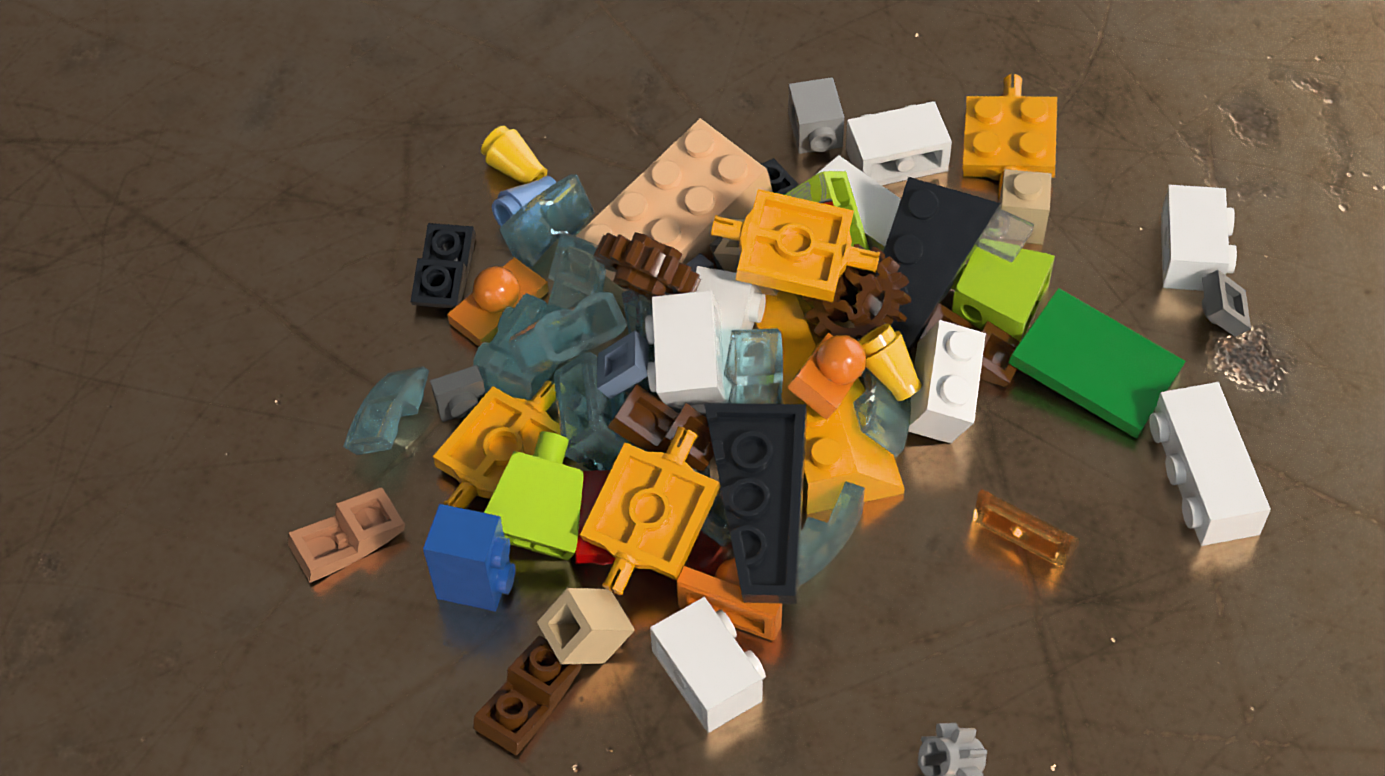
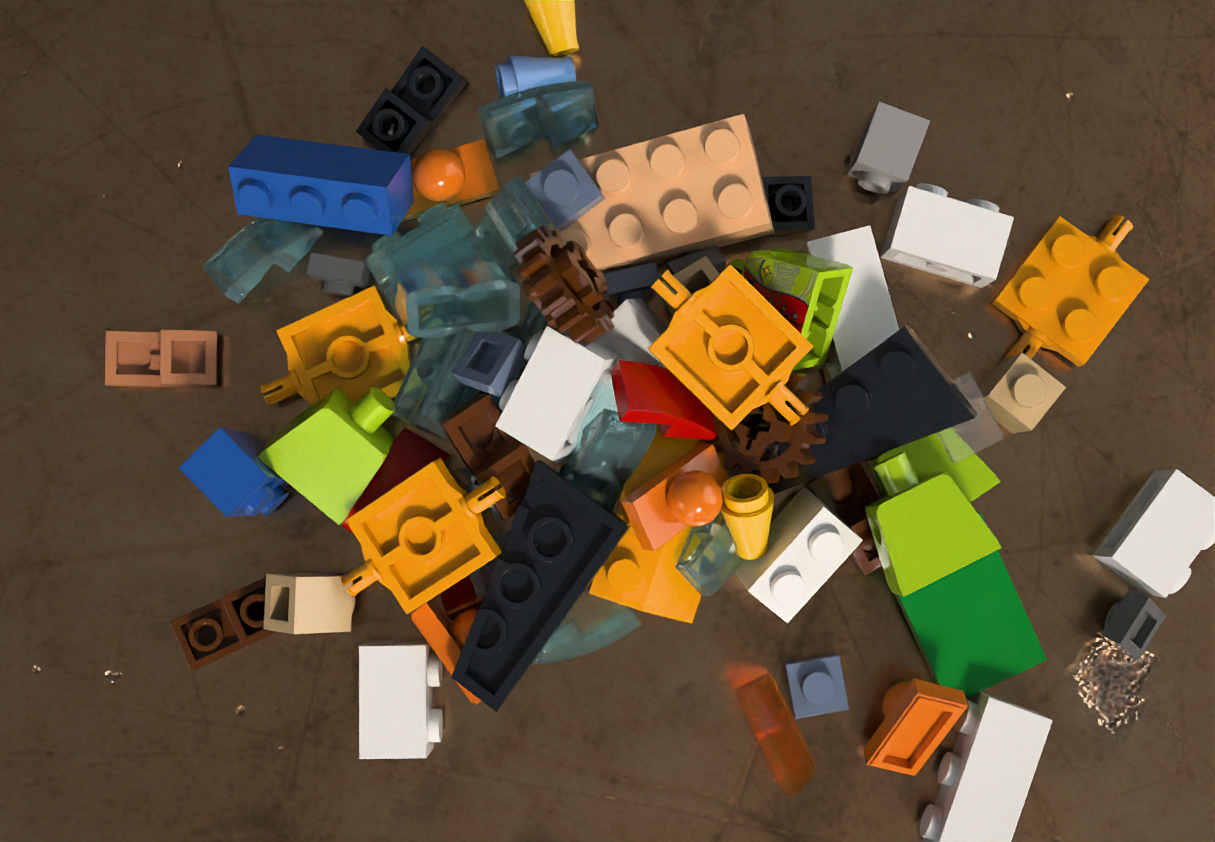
camera: 30 degrees right, 30 degrees up
none -> blue brick [228,134,414,236]
none -> sand blue plate [525,149,606,231]
none -> red slope [610,360,717,440]
none -> sand blue plate [783,653,849,719]
none -> orange tile [863,678,968,776]
none -> lime torso [865,451,1002,597]

